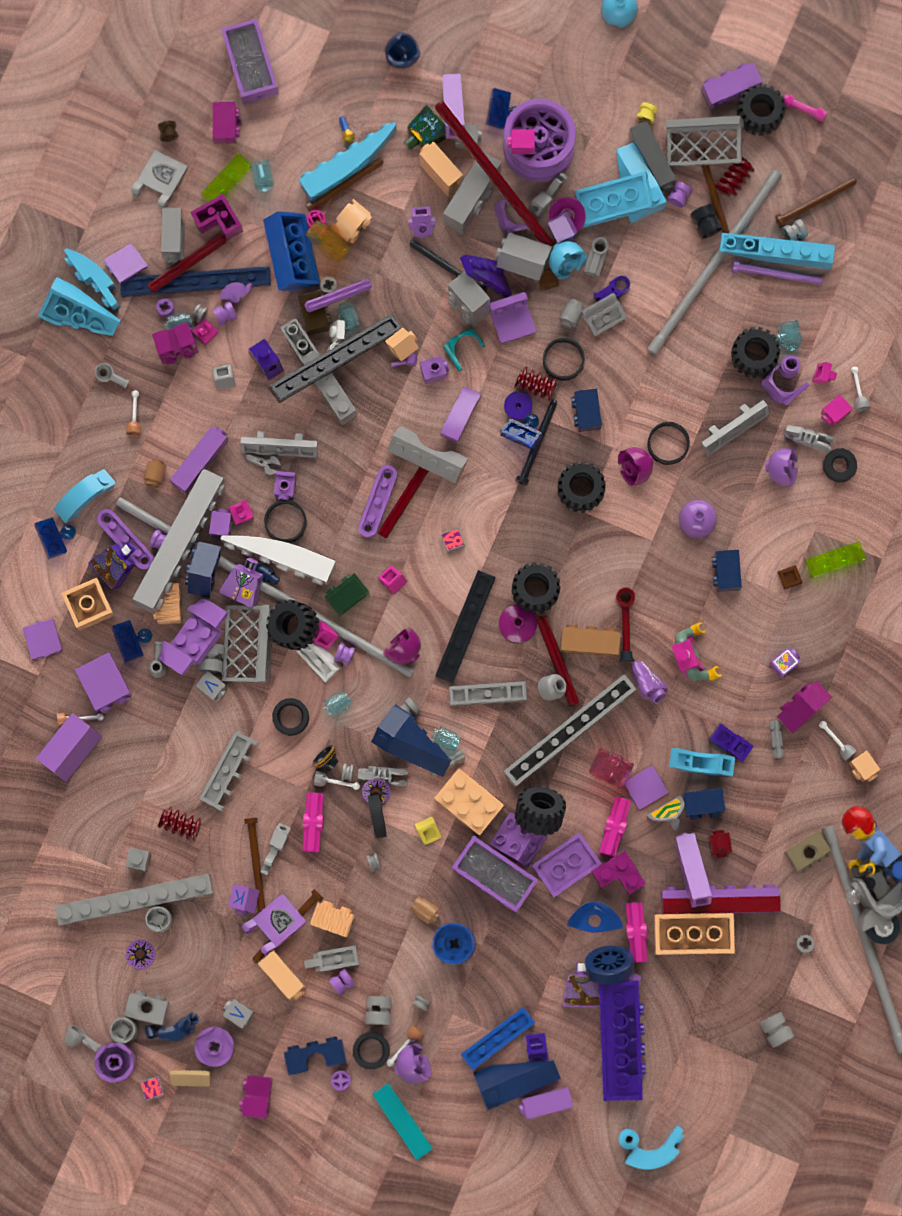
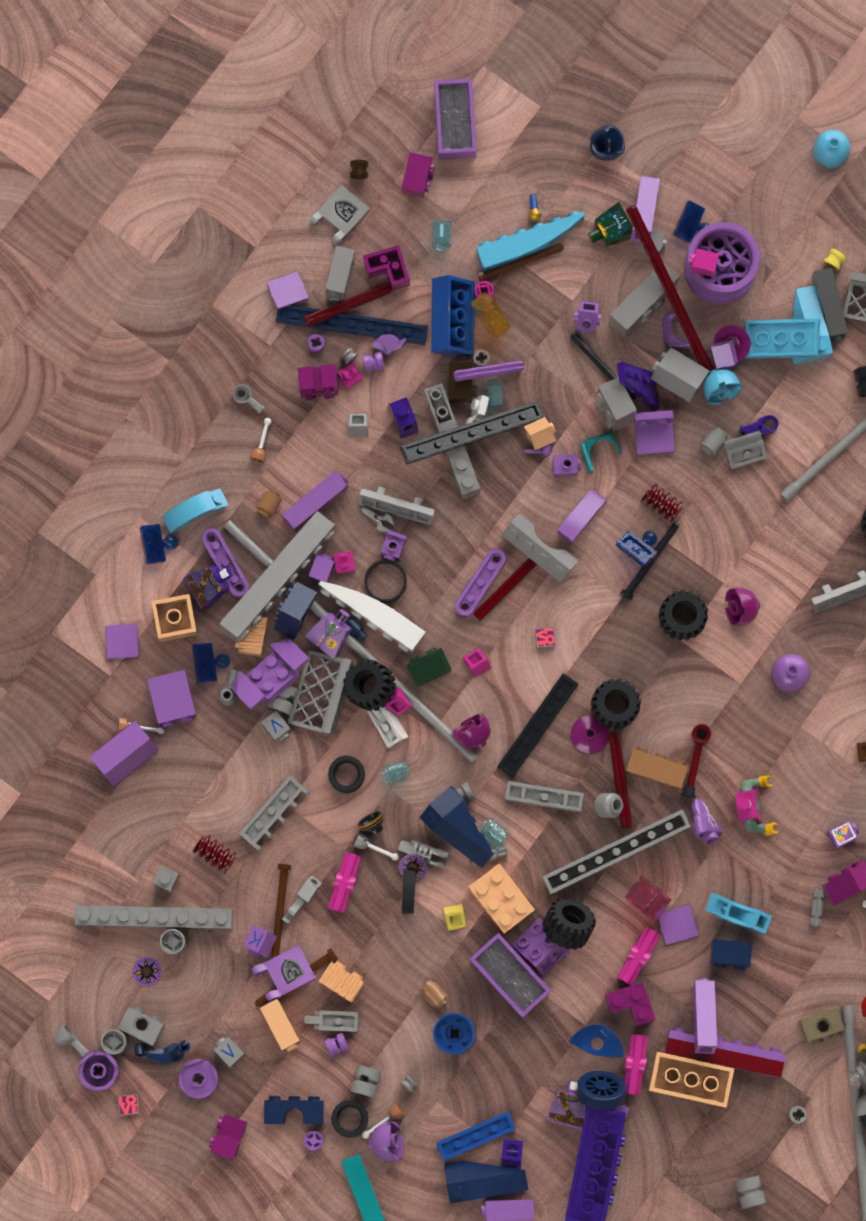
camera: 10 degrees right, 0 degrees up
medium azure wedge [38,277,120,336] -> none
medium azure slope [64,248,120,311] -> none
medium lavender wheel [149,529,167,550] -> none
clear light blue brick [164,312,193,330] -> none
tan slope [170,1070,211,1087] -> none
clear neon green tile [201,153,253,202] -> none
light nougat brick [330,199,372,244] -> none
medium lavender wheel [334,643,355,666] -> none
light grey bush [342,764,354,782] -> none
light grey bush [367,853,381,872] -> none
light nougat brick [419,142,463,198] -> none
dark purple piece [504,392,532,420] -> none
light grey piece [528,172,567,217] -> none
medium lavender plate [532,832,602,897] -> none
reddish brown tile [538,268,559,291] -> none
black tyre [543,338,585,381] -> none
dark blue brick [571,388,602,432] -> none
light grey piece [584,238,609,277] -> none
black tyre [647,422,690,465] -> none
shield [647,796,685,830] -> none
medium lavender wheel [668,182,693,208] -> none
dark red brick [708,830,732,859] -> none
dark purple slope [709,723,754,762] -> none
dark blue brick [711,550,742,592] -> none

